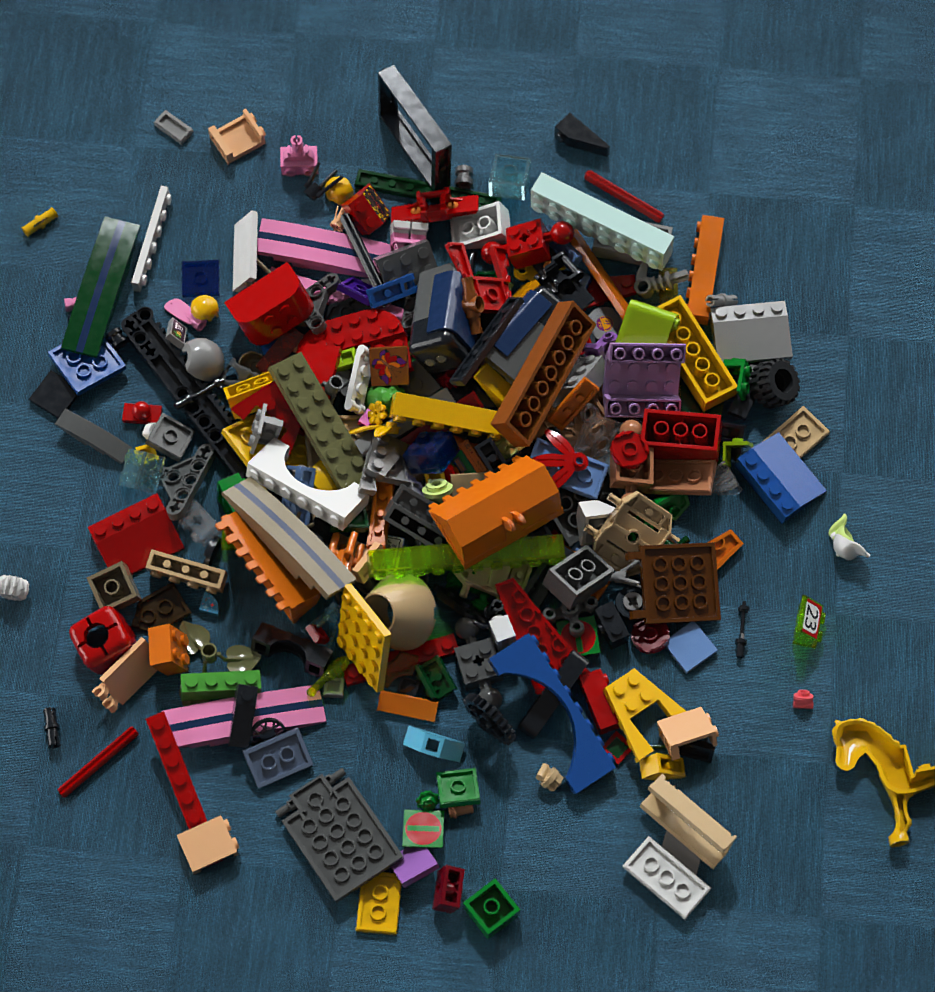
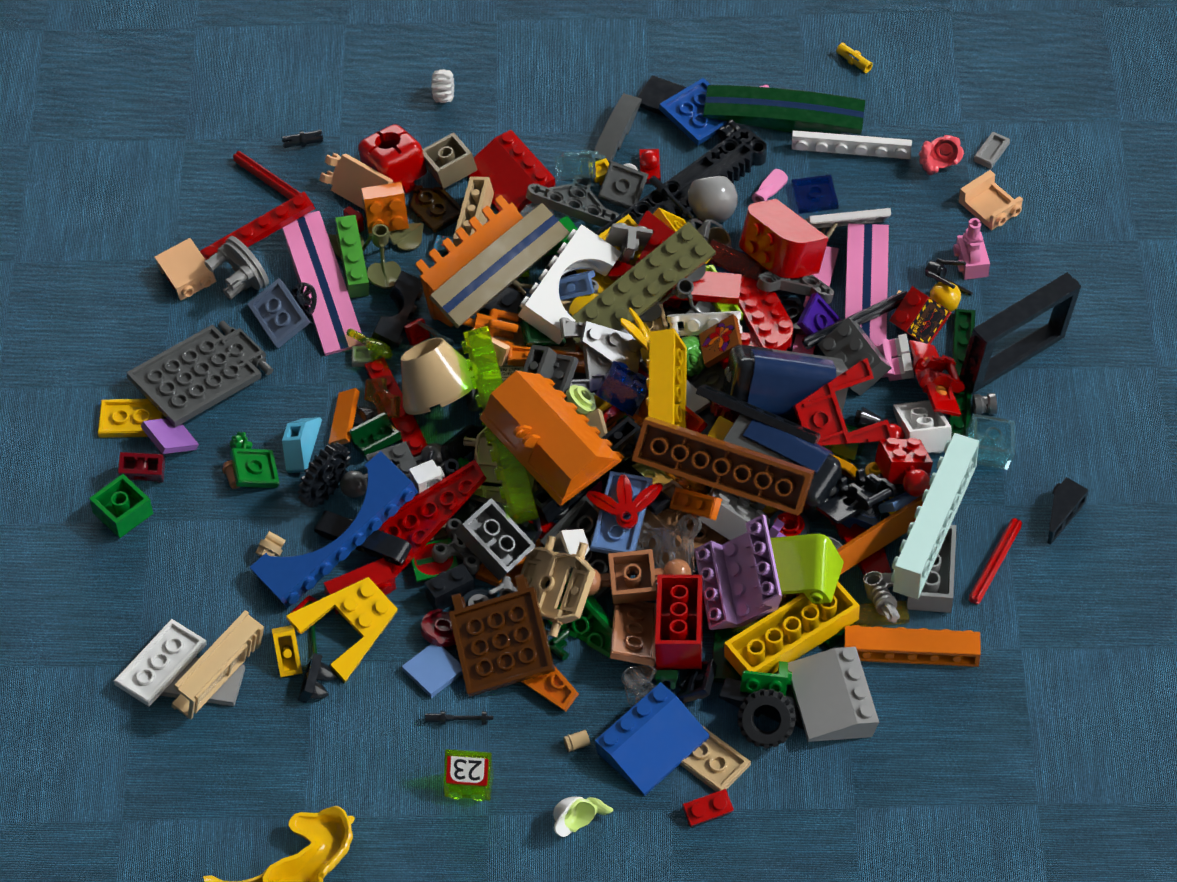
camera: 85 degrees right, 15 degrees down
tile [166,317,187,349] -> none
yellow hair [191,295,219,321] -> none
black slope [228,684,258,749] -> none
yellow plate [336,583,391,693] -> none
blue plate [366,273,418,308] -> none
piece [402,810,444,848] -> none
dark orange pin [461,276,485,335] -> none
red tile [610,430,649,469] -> none
light nougat panel [657,707,719,760] -> none
light grey pin [705,293,738,307] -> none
lime bracket [723,438,753,467] -> none
coral plate [793,690,813,709] -> none
none -> light grey piece [204,236,269,300]
none -> red plate [343,206,364,233]
none -> tan piece [563,730,590,752]
none -> red plate [682,789,734,827]
none -> coral hair [919,135,964,175]

